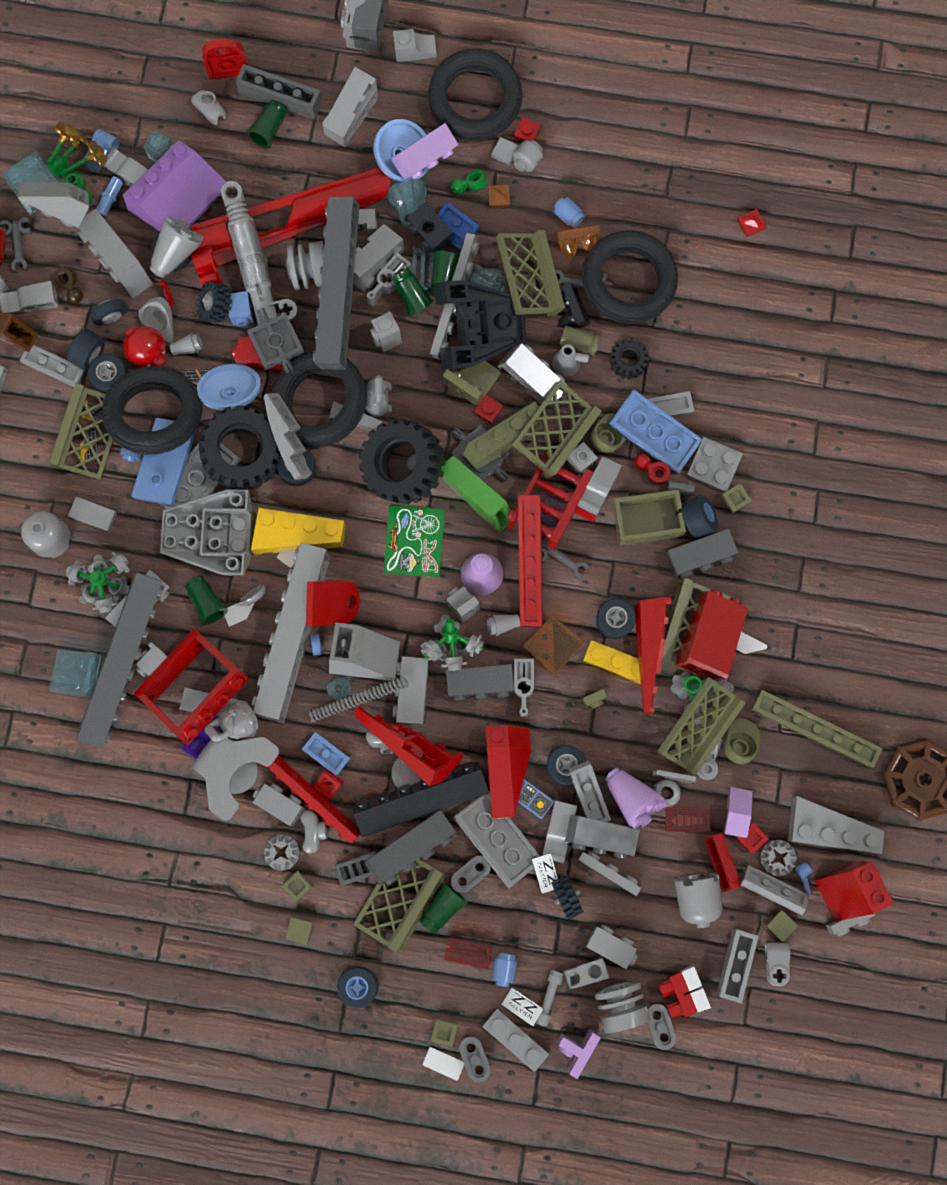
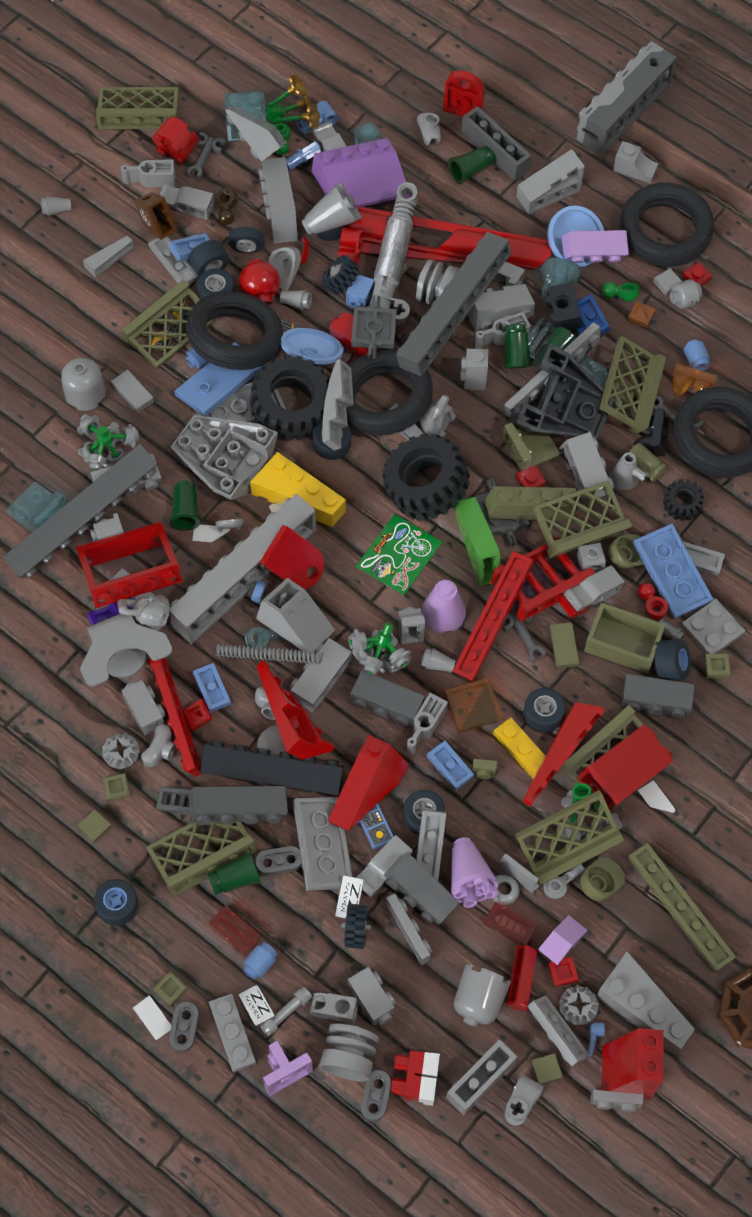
camera: 25 degrees right, 15 degrees down
none -> medium blue plate [169,233,210,261]
none -> medium blue plate [427,741,474,791]
none -> olive tile [549,623,579,669]

